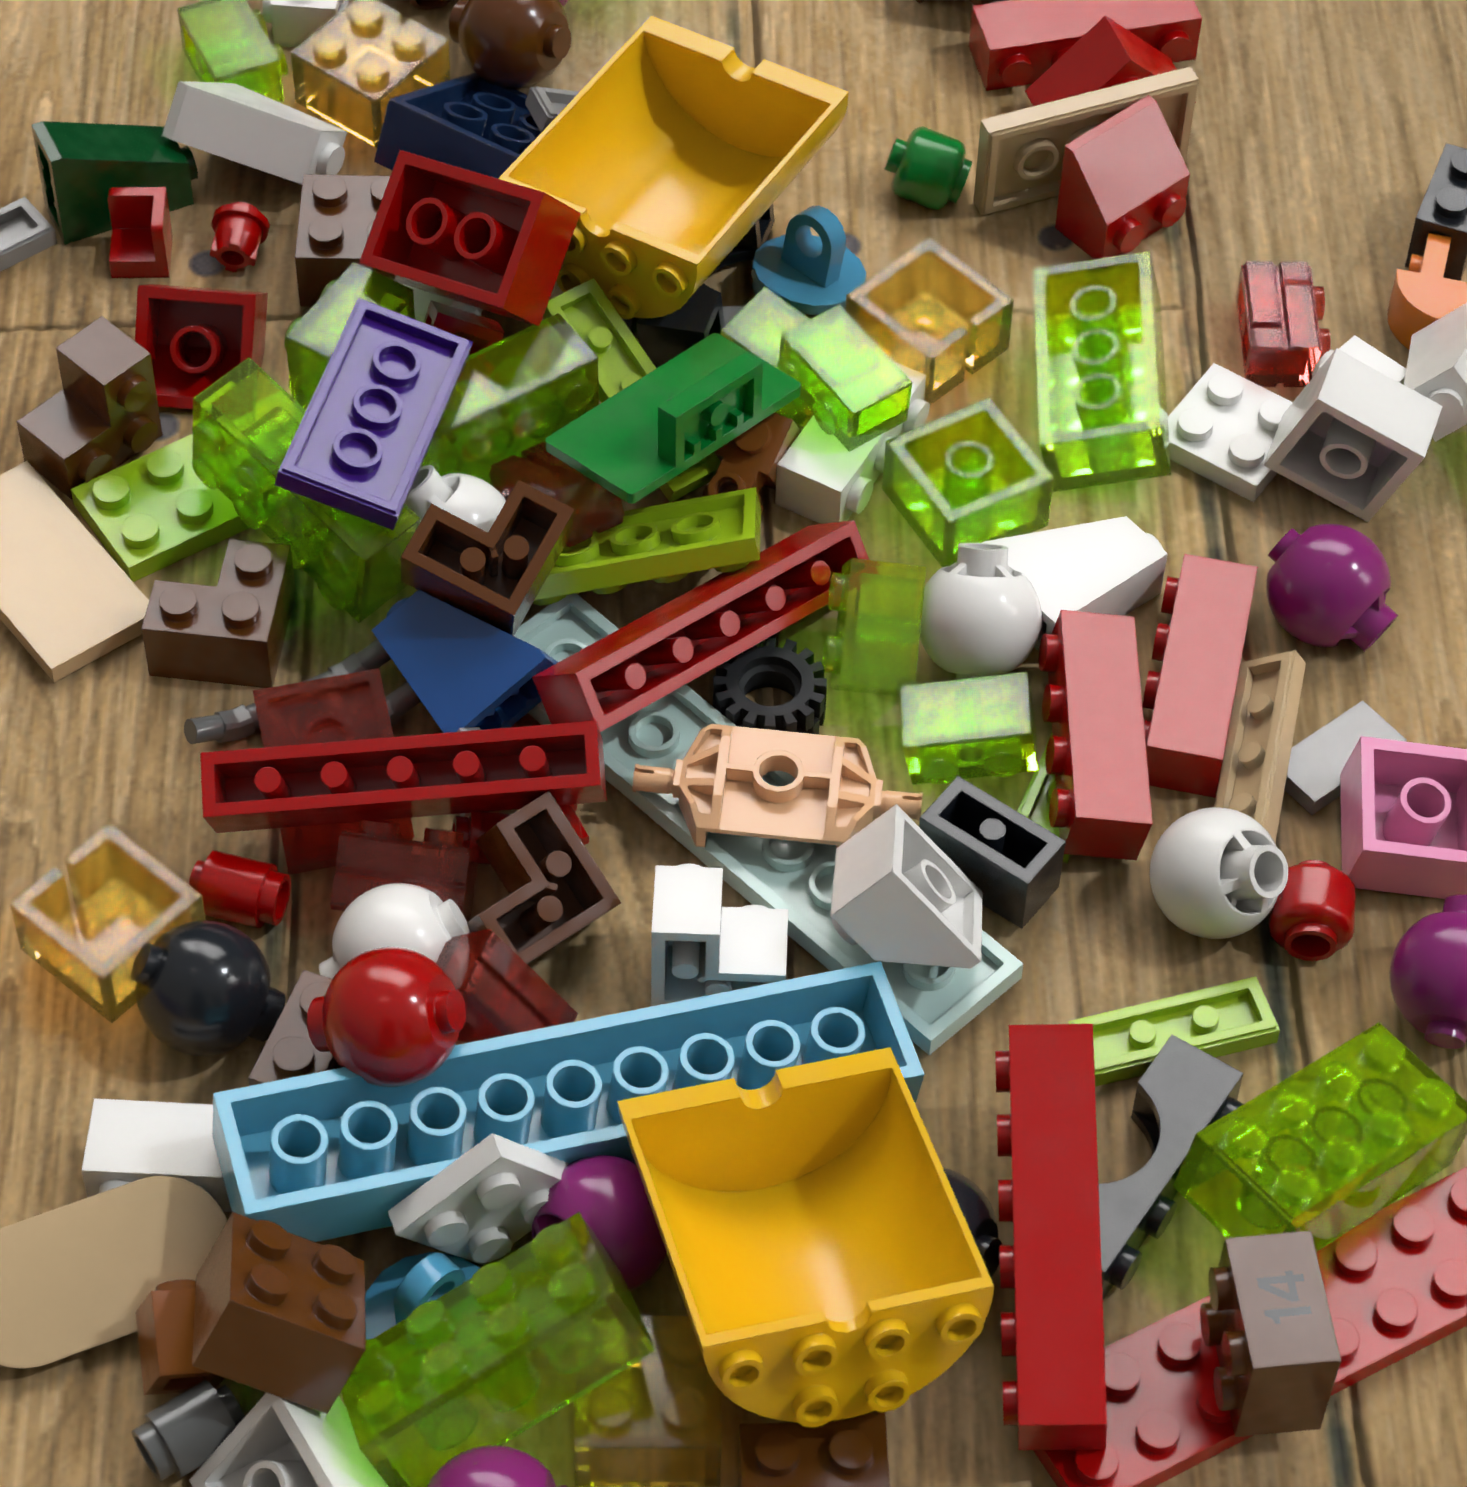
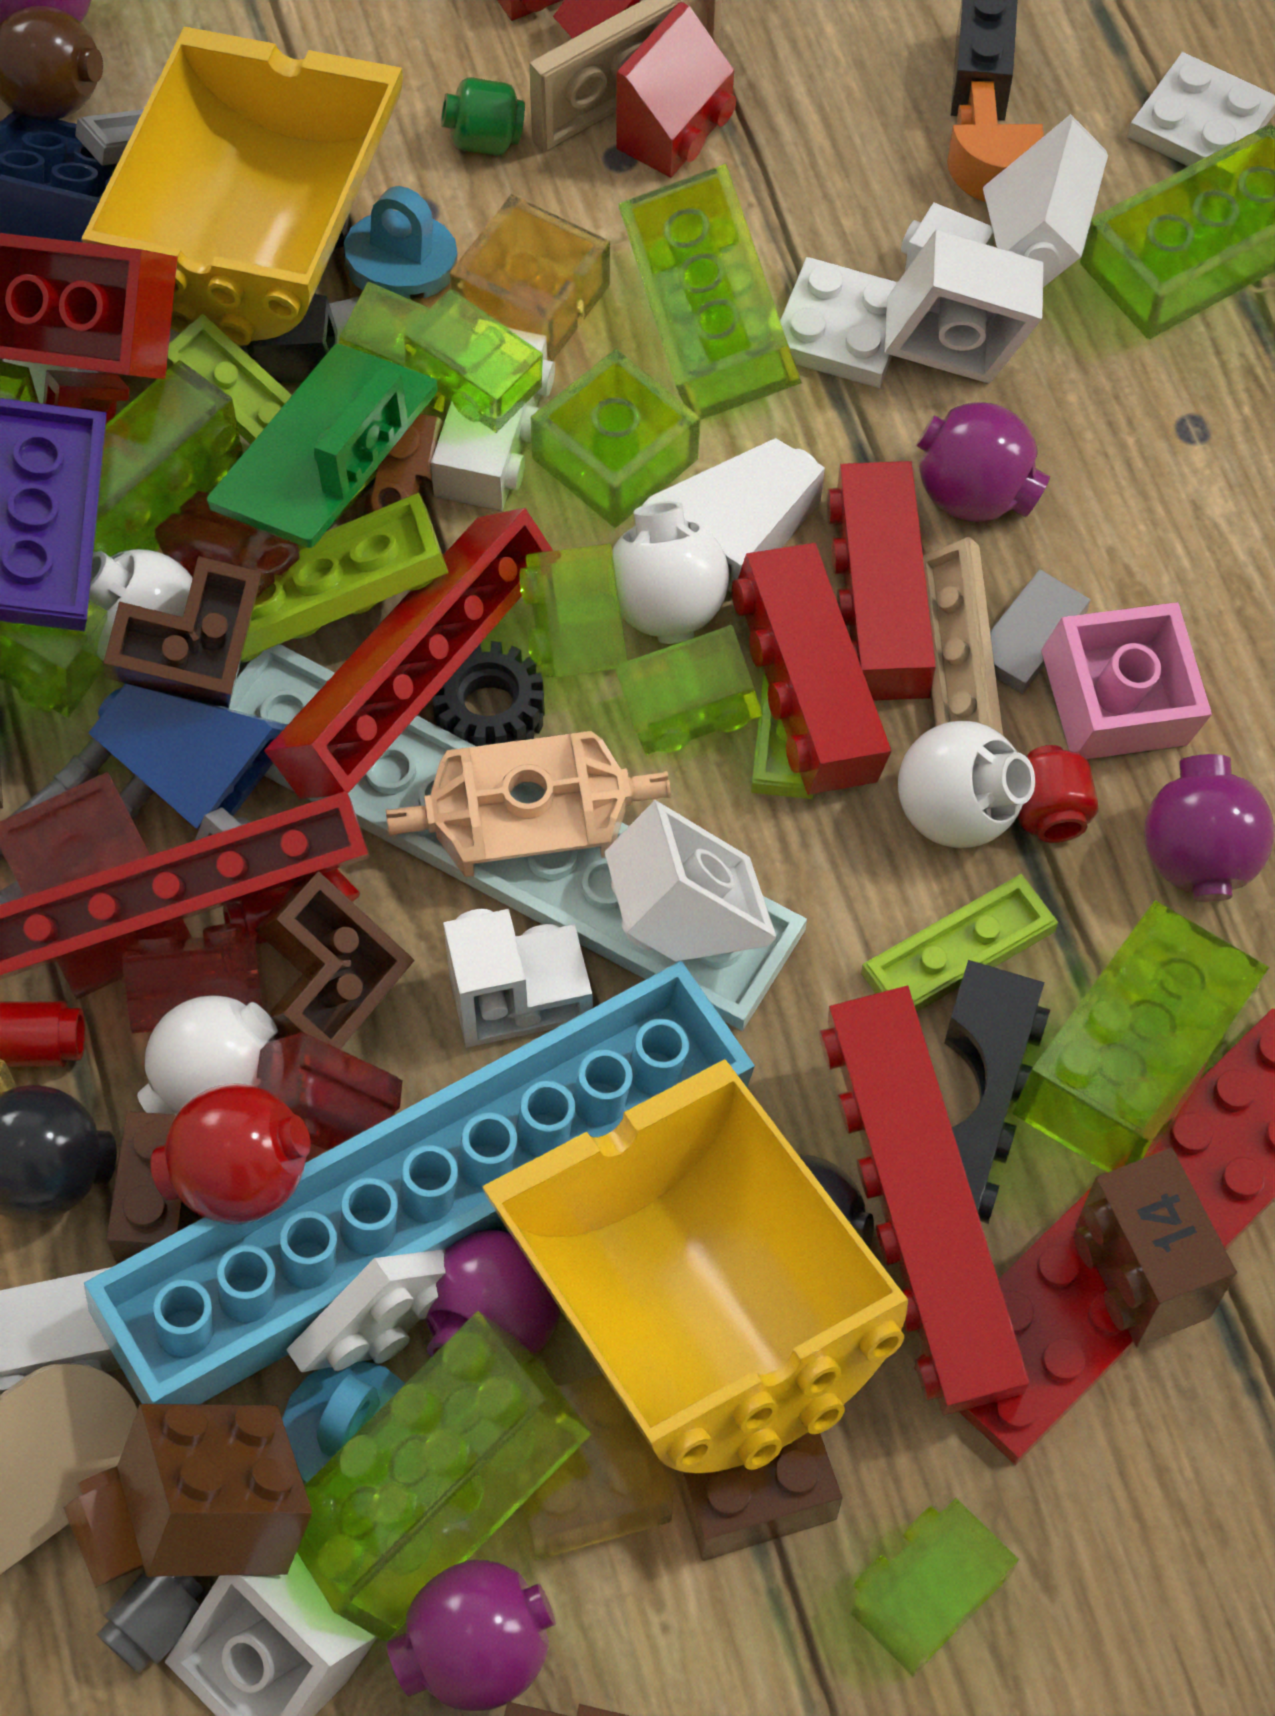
camera: 15 degrees left, 10 degrees up
black brick [919,776,1066,929] -> none
clear red brick [1236,261,1331,387] -> none

